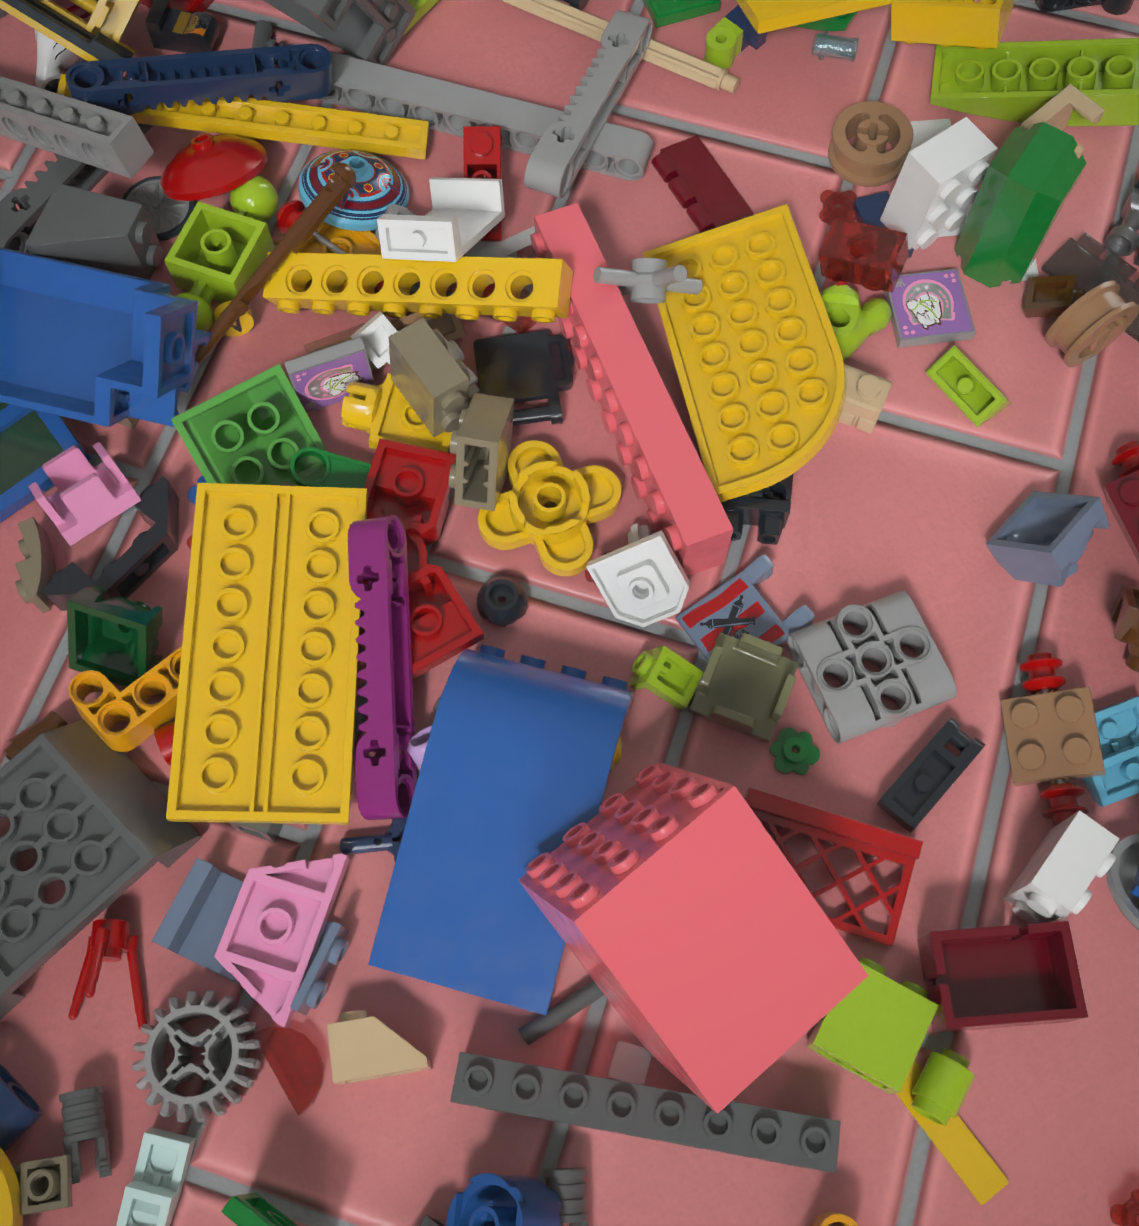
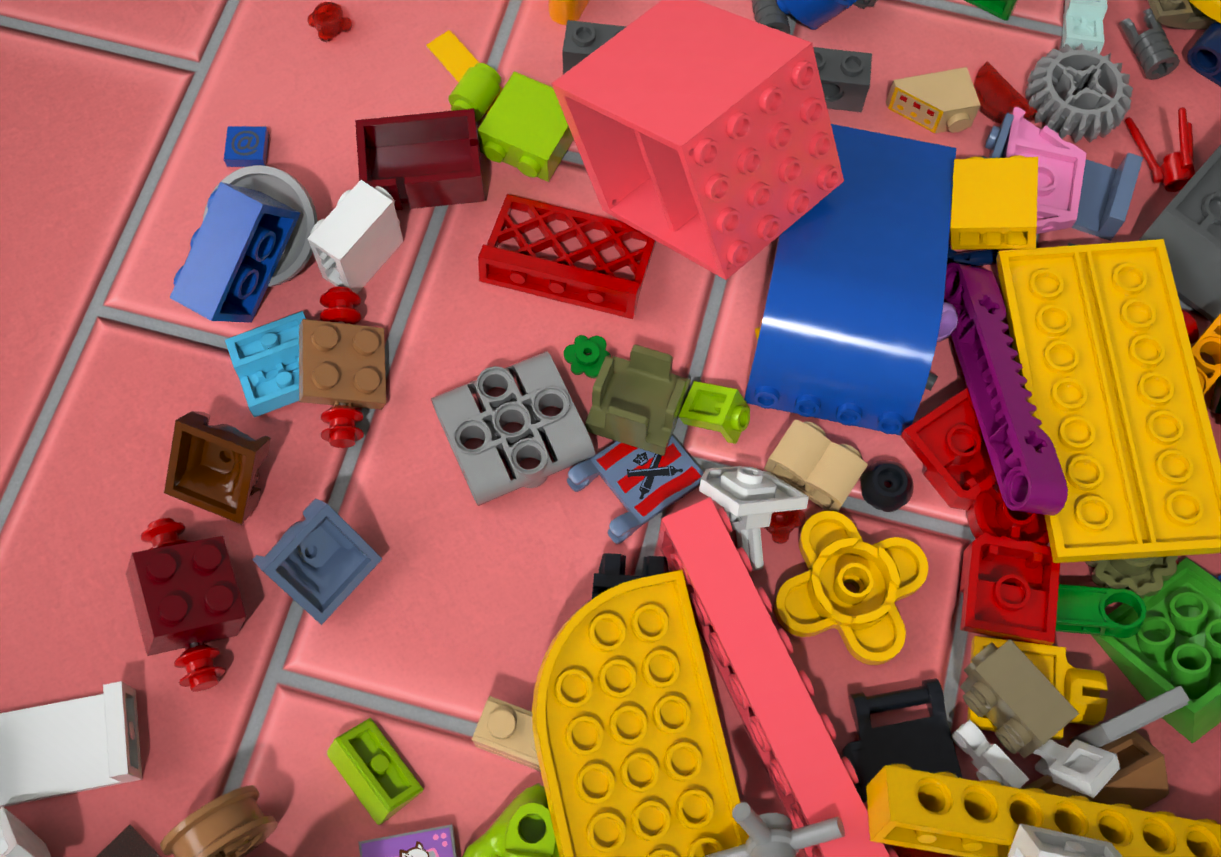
camera: 175 degrees right, 0 degrees up
dark tan brick [449,393,514,511] -> none
black plate [876,717,986,833] -> none
none -> tan brick [764,419,868,512]
none -> yellow brick [950,155,1038,250]

